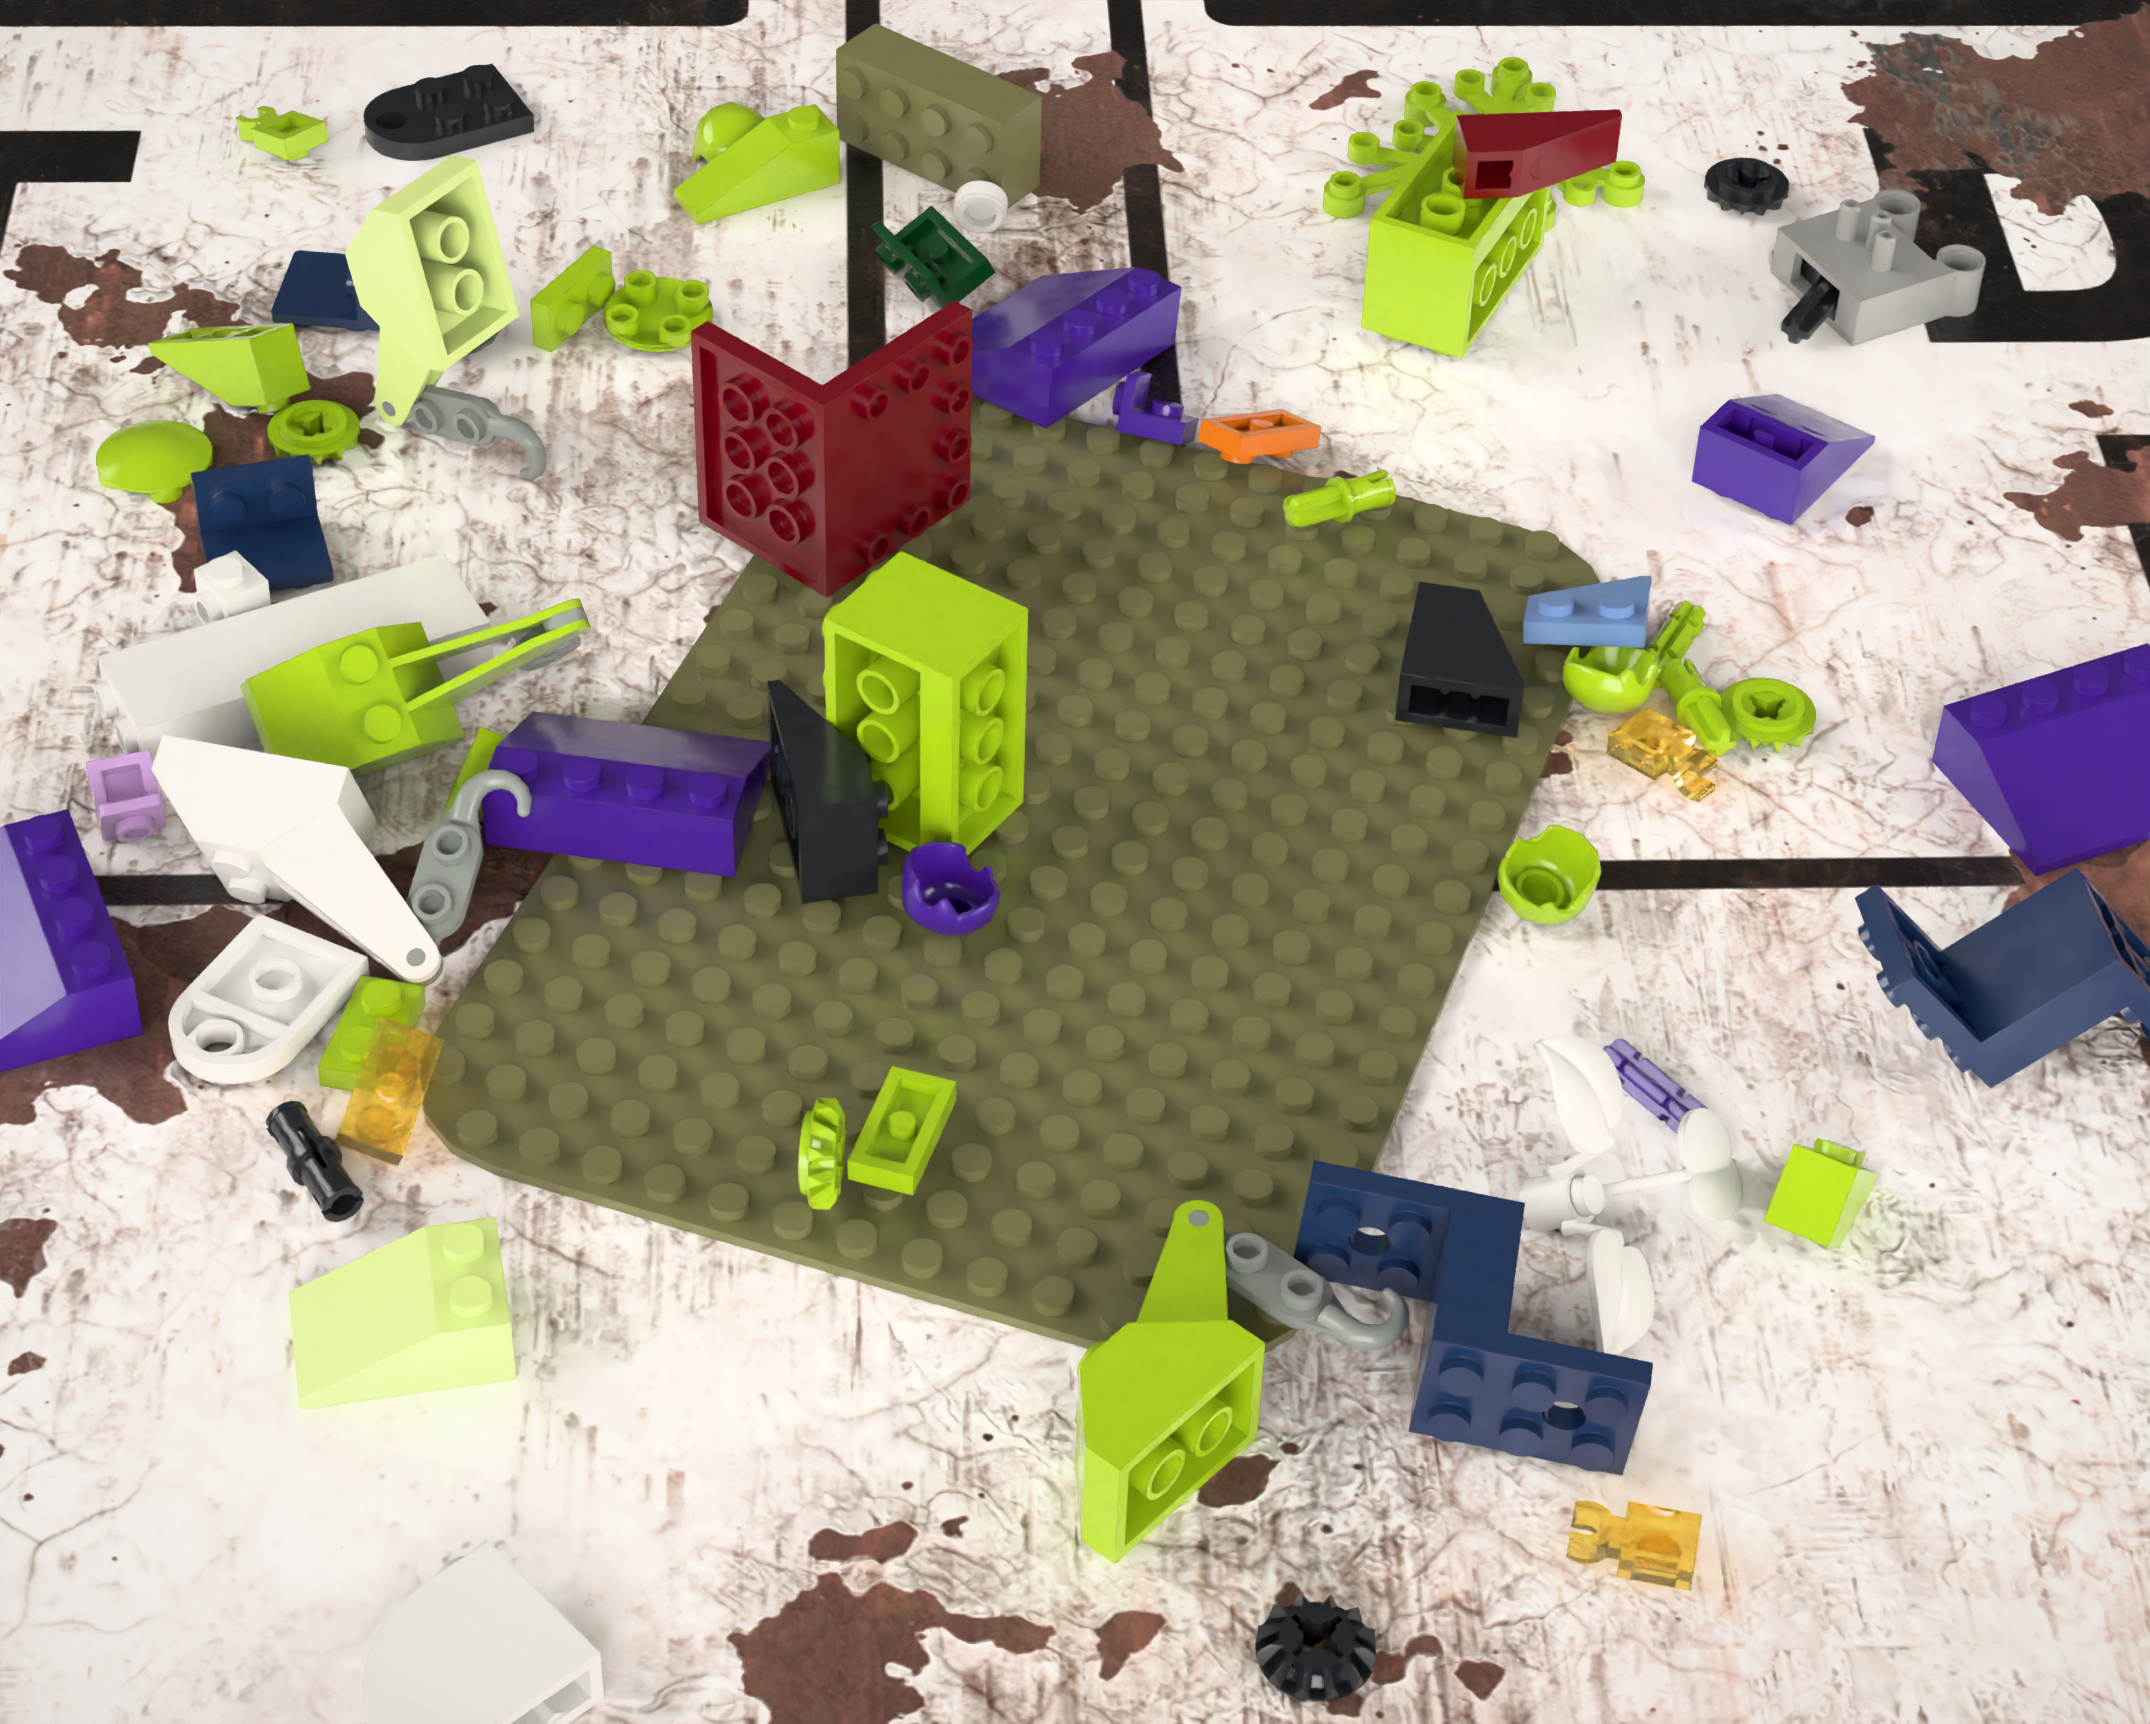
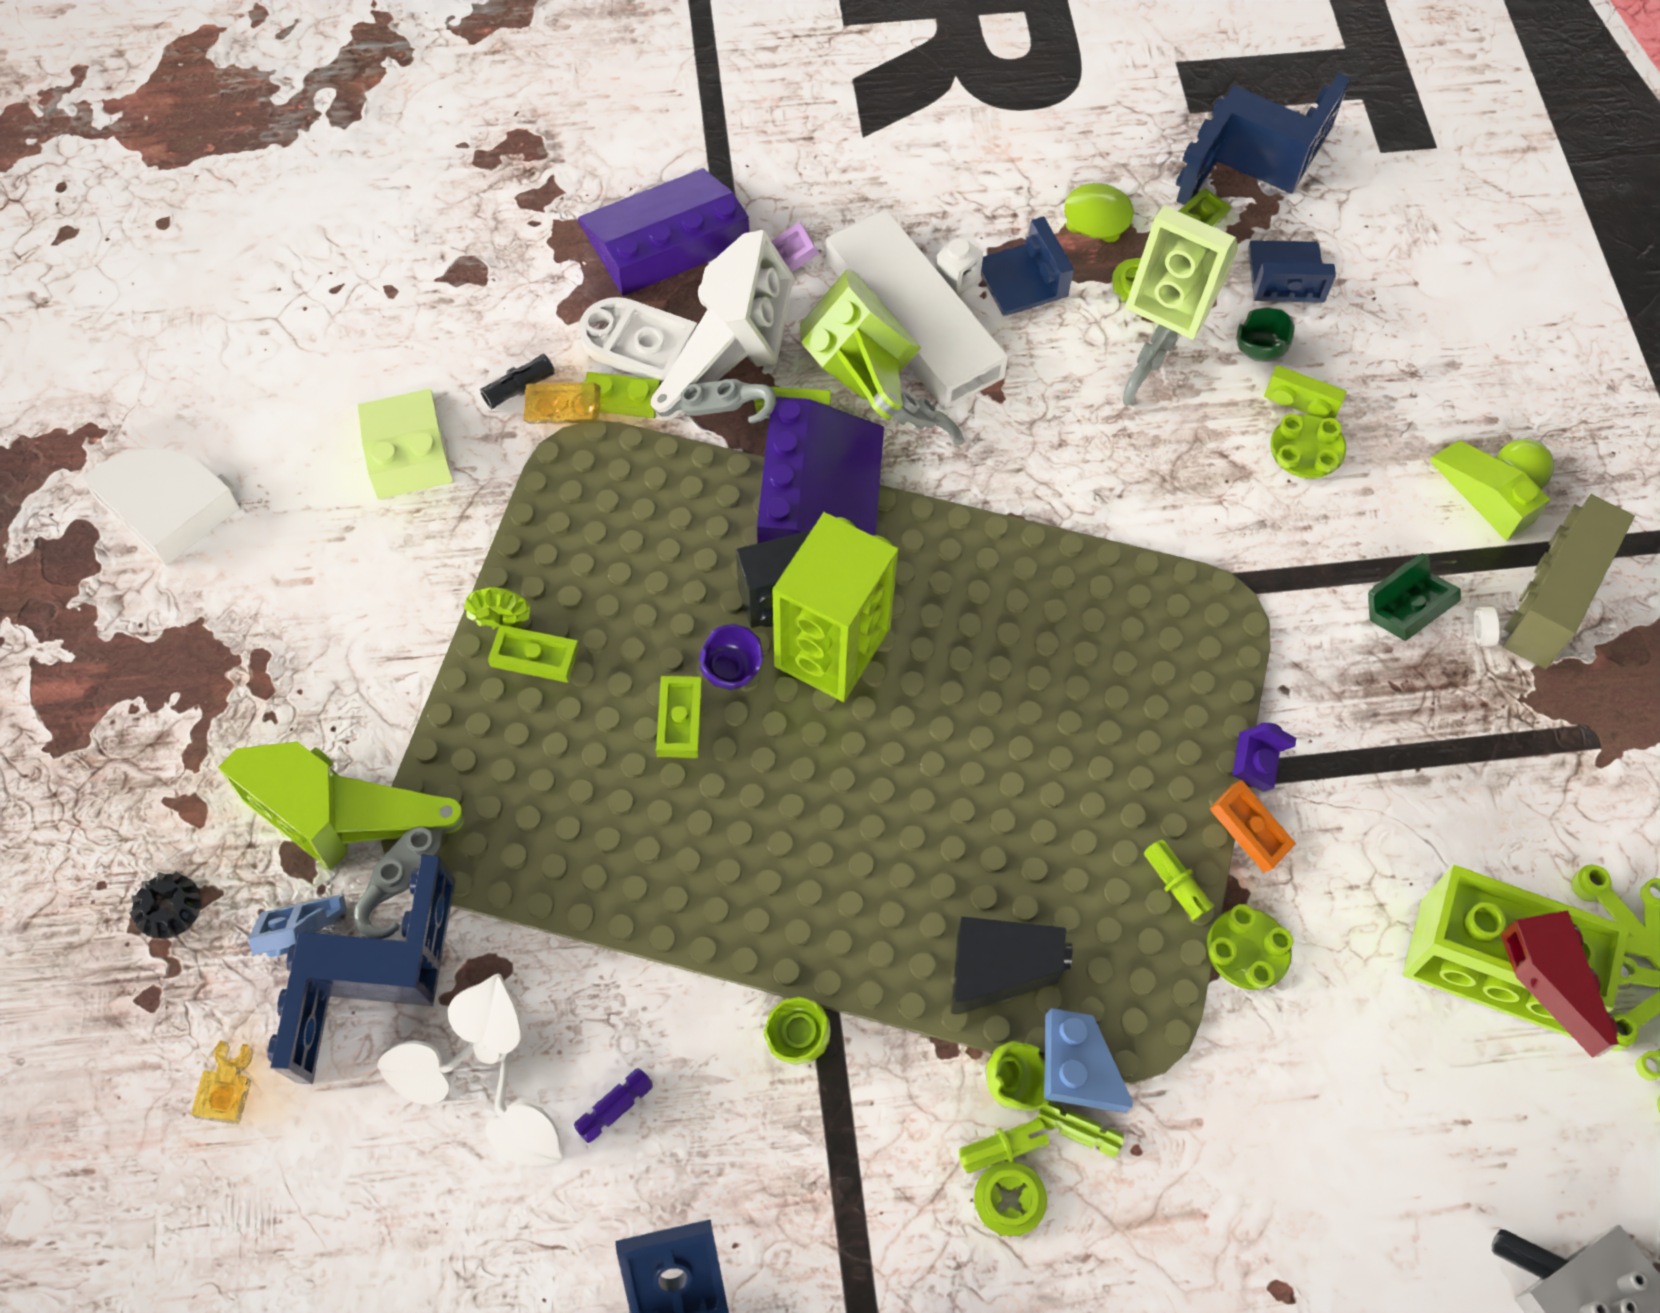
camera: 85 degrees right, 20 degrees up
lime plate [236,106,329,161] -> none
black plate [363,63,534,161] -> none
dark red bracket [691,300,973,598] -> none
dark purple slope [971,267,1182,428] -> none
clear yellow plate [1607,707,1718,802] -> none
dark purple slope [1691,394,1876,525] -> none
slope [1764,1137,1879,1248] -> none
none -> medium blue wing [248,894,347,957]
none -> lime plate [656,676,702,758]
none -> dark blue bracket [1176,73,1351,205]
none -> lime dish [1207,904,1294,990]

